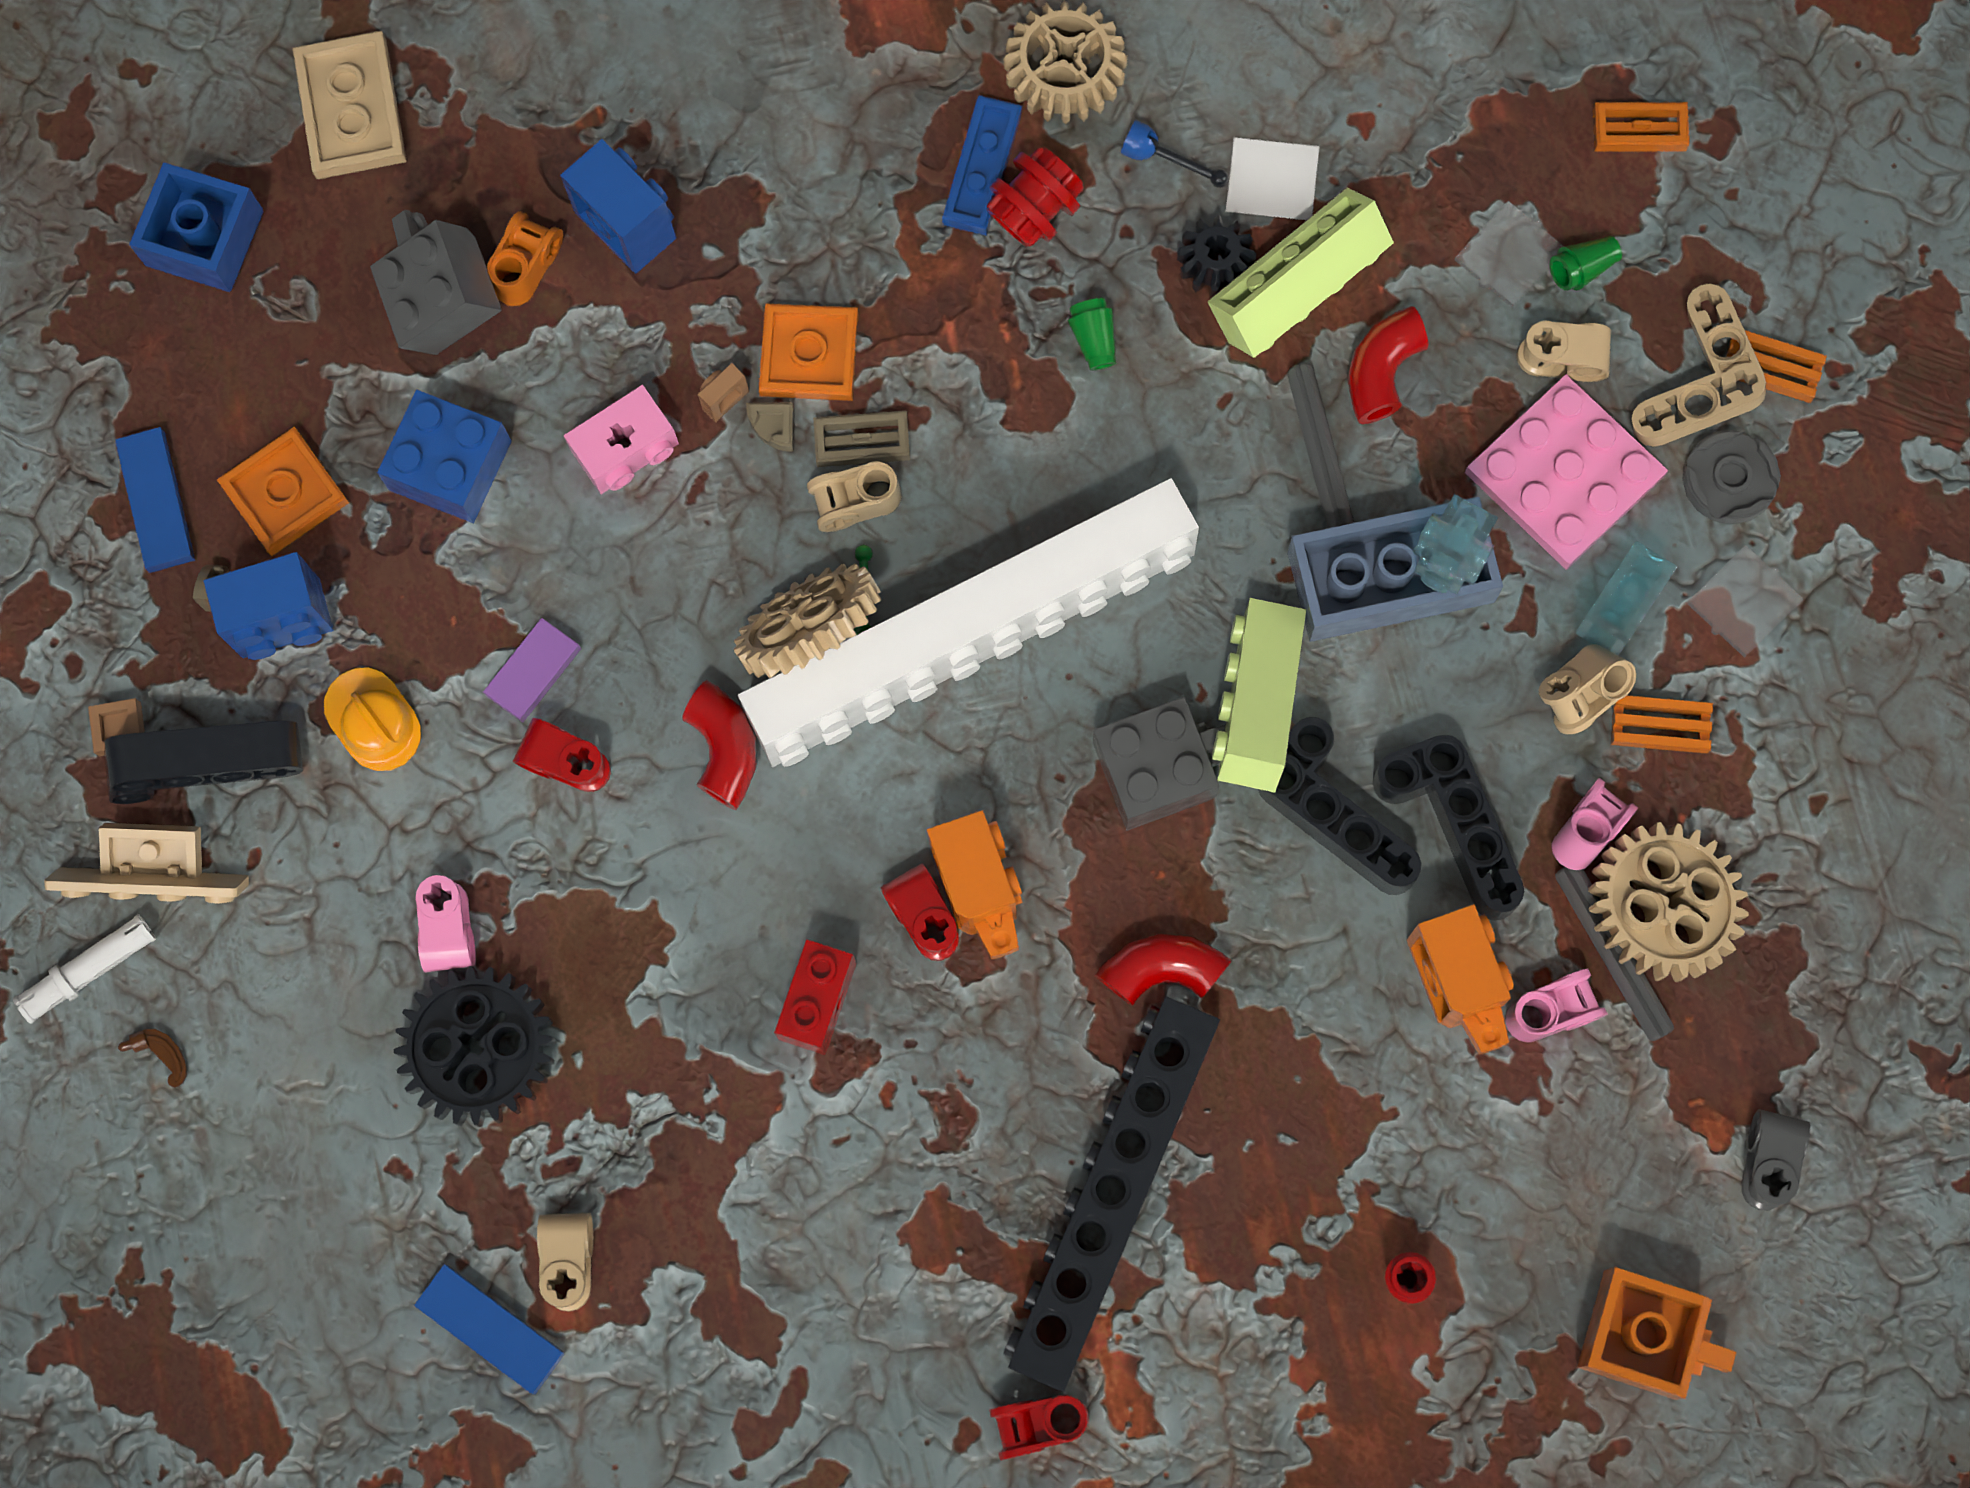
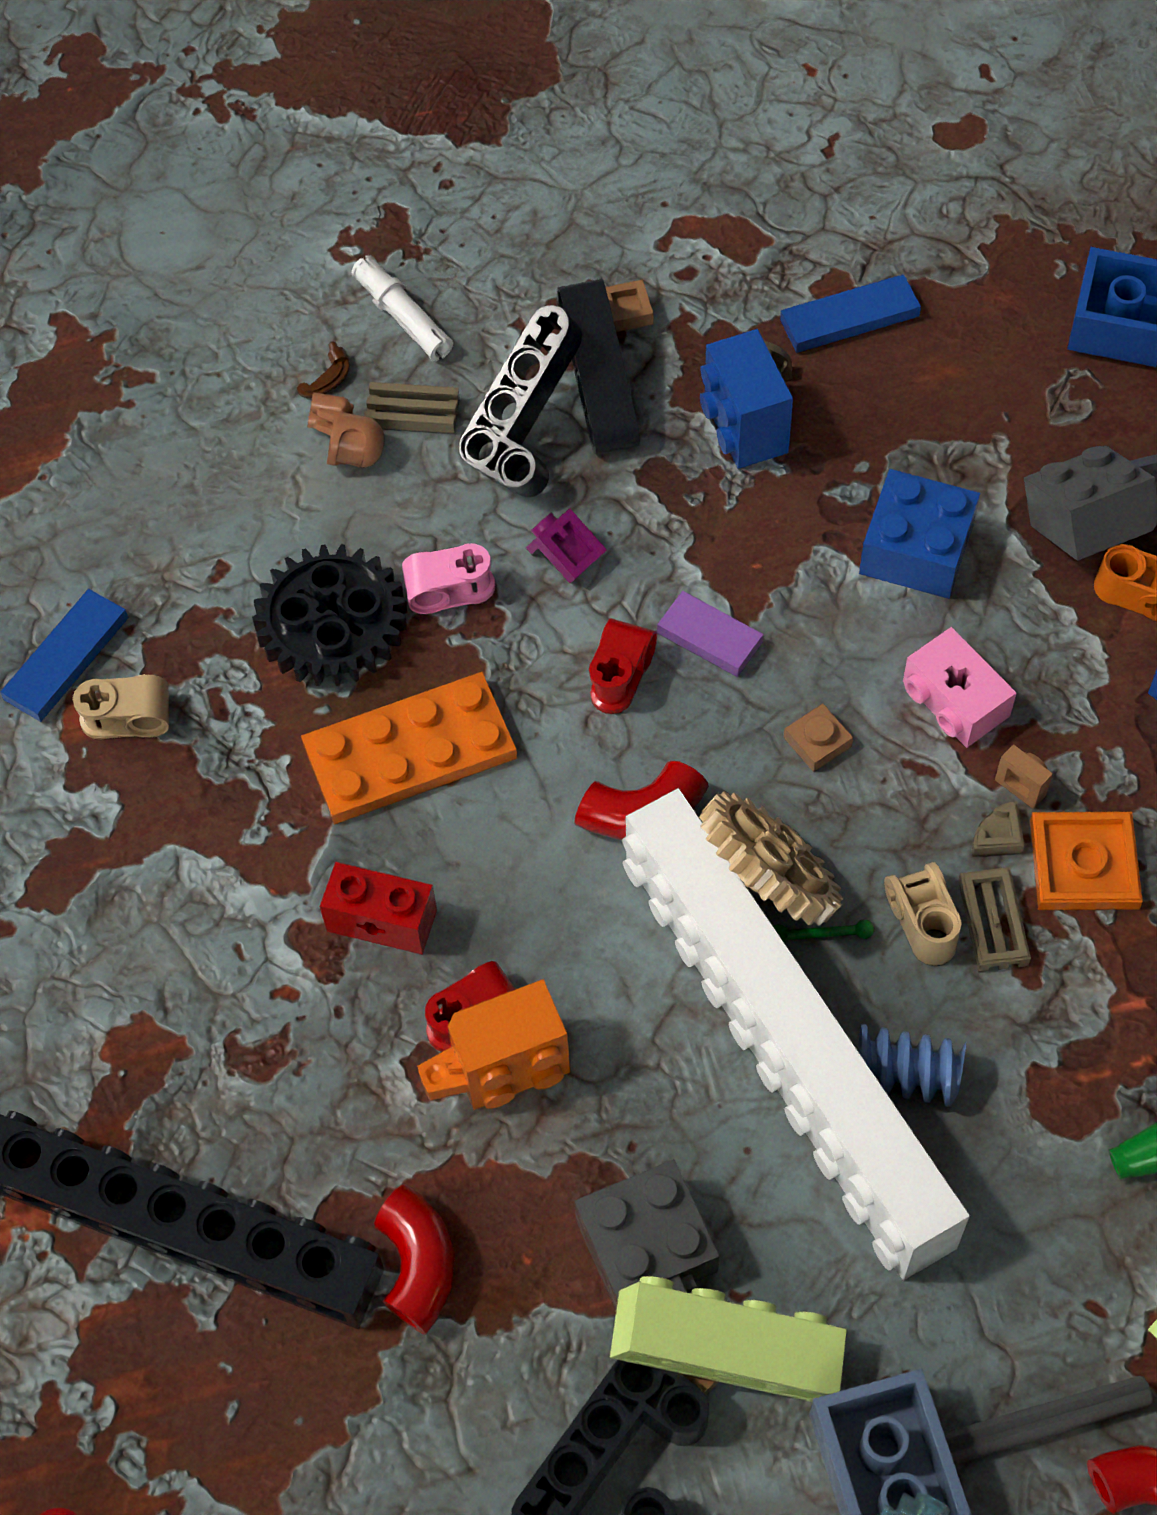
camera: 85 degrees right, 15 degrees down
tan bracket [44,823,249,903] -> none
orange tile [217,427,349,556] -> none
light orange piece [324,667,421,771] -> none
none -> orange plate [301,672,517,825]
none -> nougat piece [307,392,385,468]
none -> dark tan tile [364,382,460,433]
none -> black beam [459,305,582,497]
none -> magenta bracket [525,508,607,583]
none -> medium nougat plate [784,703,853,772]
none -> medium blue piece [857,1024,966,1107]

